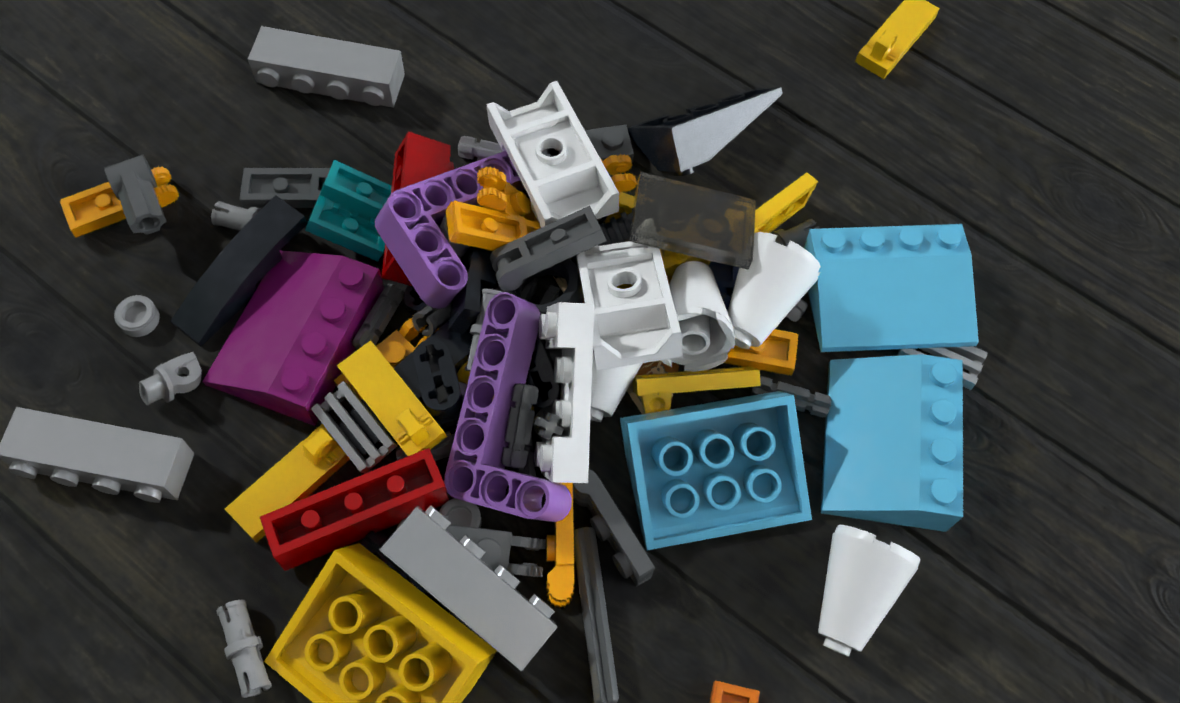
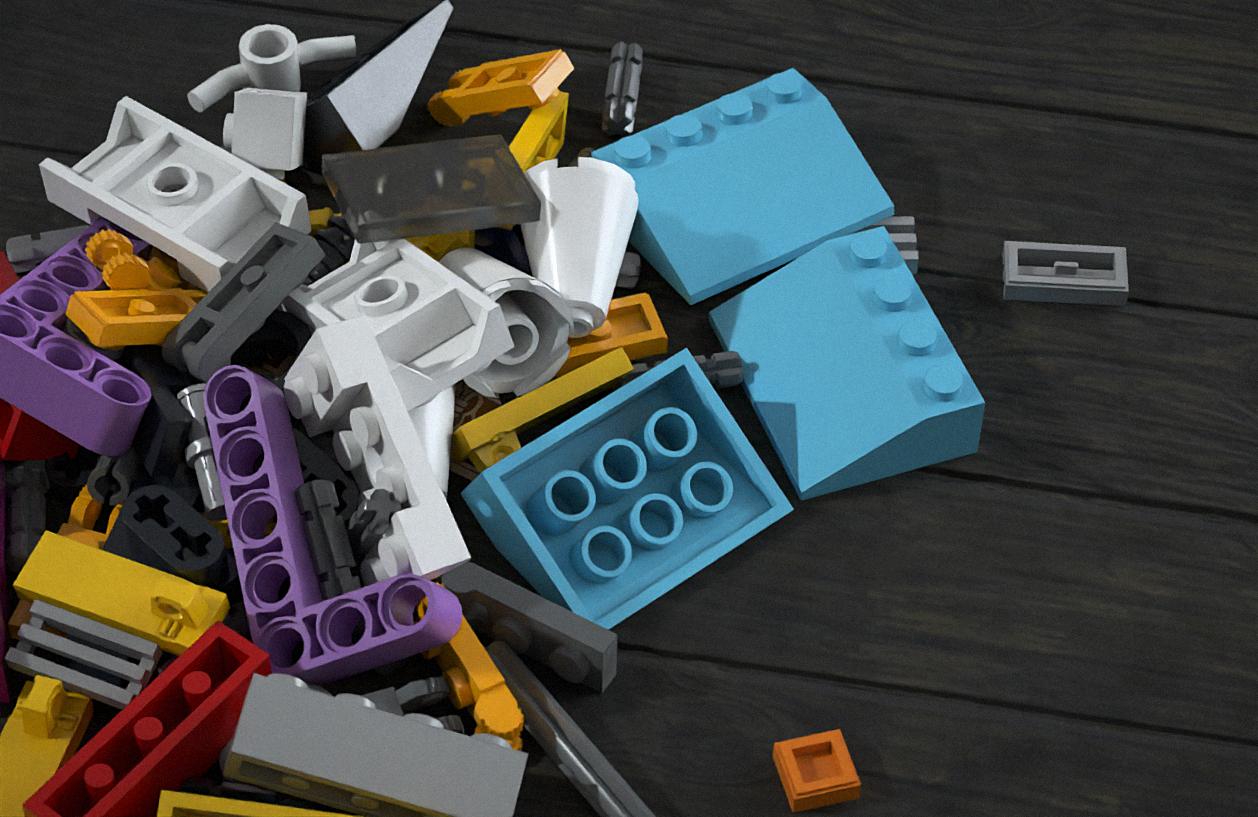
camera: 25 degrees left, 15 degrees down
white cone [818,525,921,657] -> none
none -> white piece [187,24,356,112]
none -> white brick [223,88,307,179]
none -> light orange hinge [427,49,574,127]
none -> dark grey axle [602,41,643,137]
none -> light grey tile [1002,241,1129,306]

